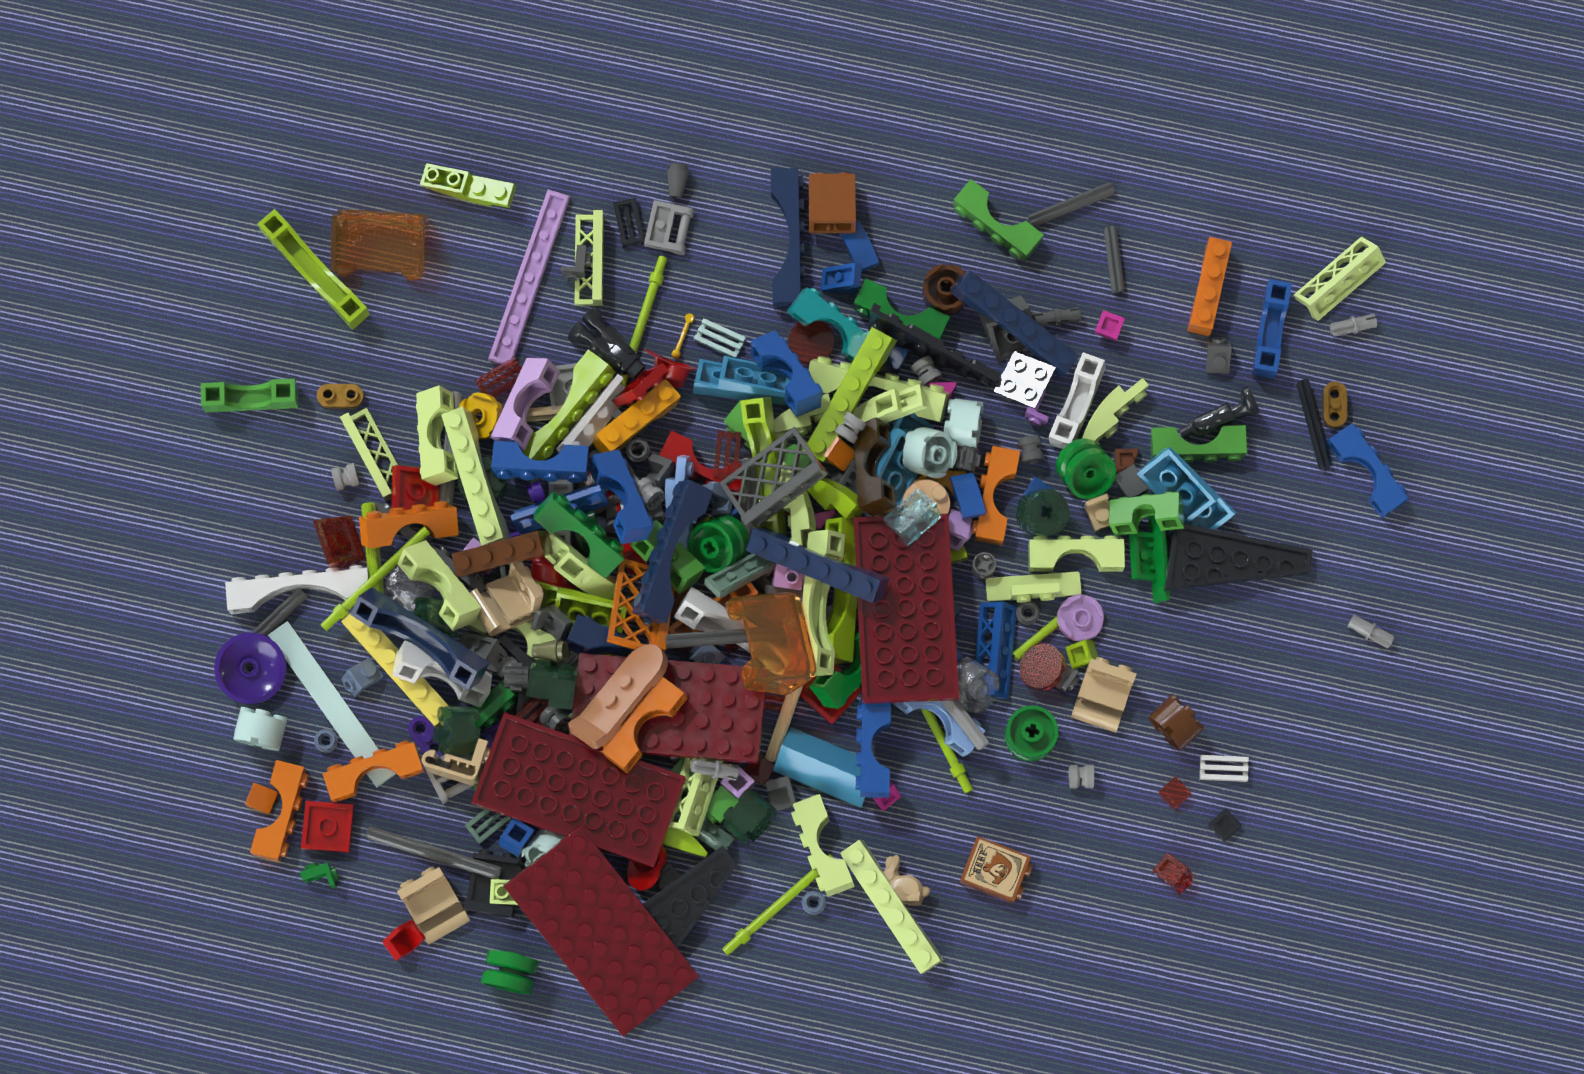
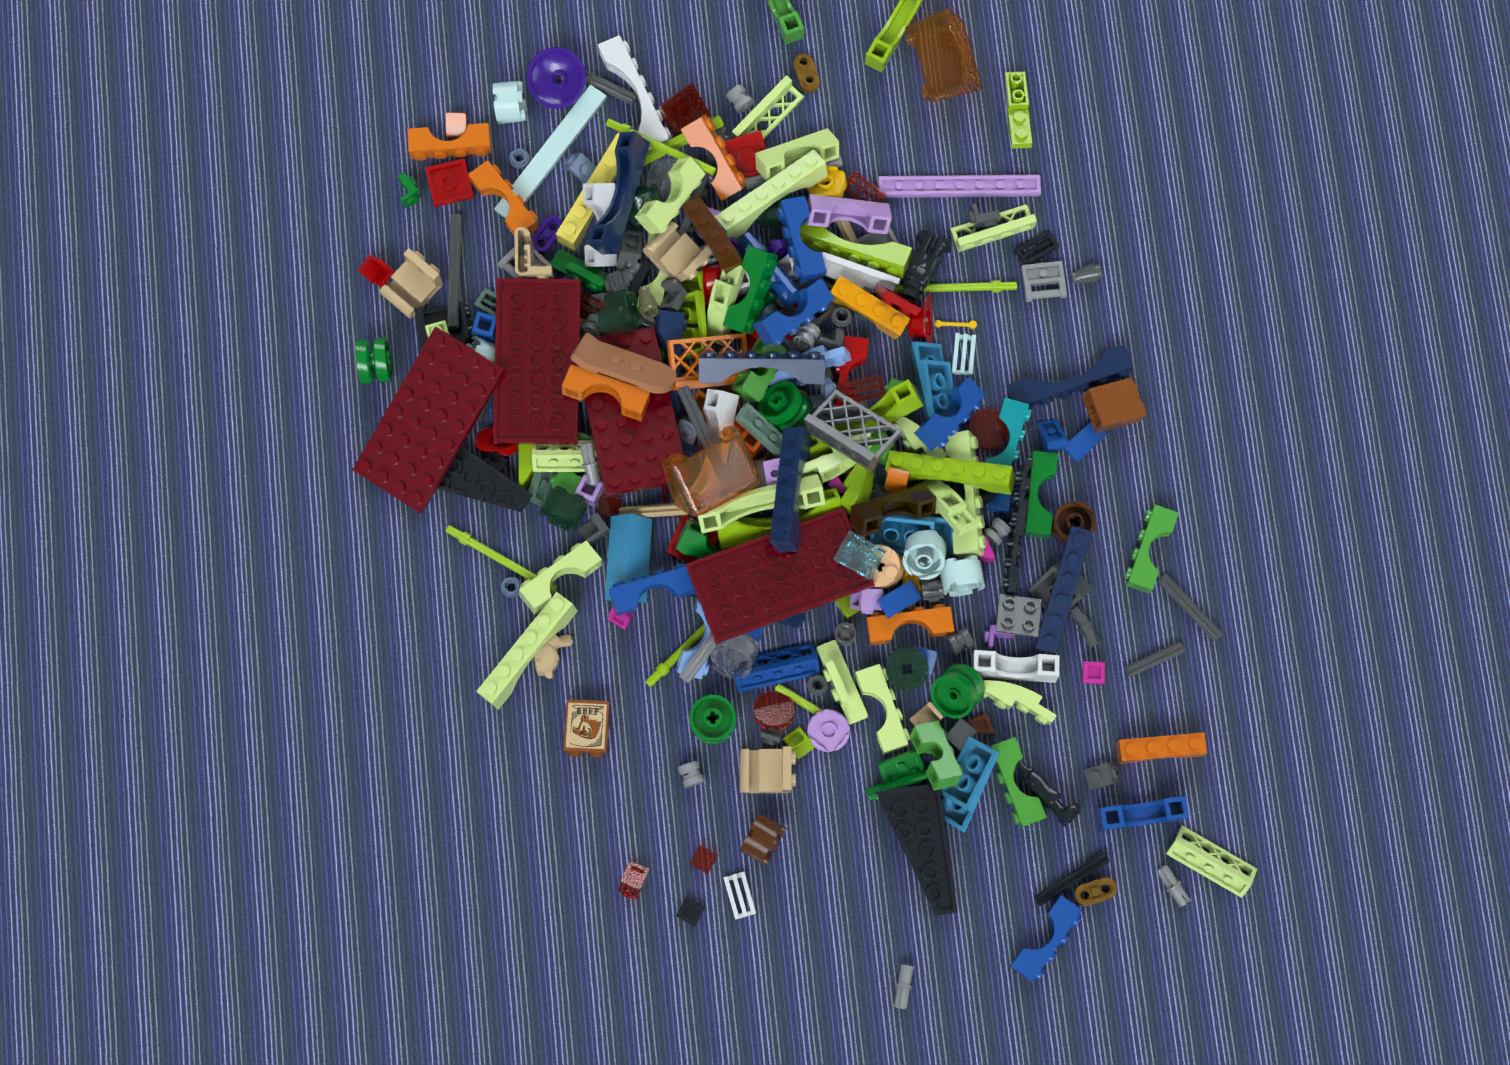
camera: 70 degrees right, 0 degrees up
clear green brick [433,706,480,755] -> none
light grey wheel [835,411,867,444] -> none

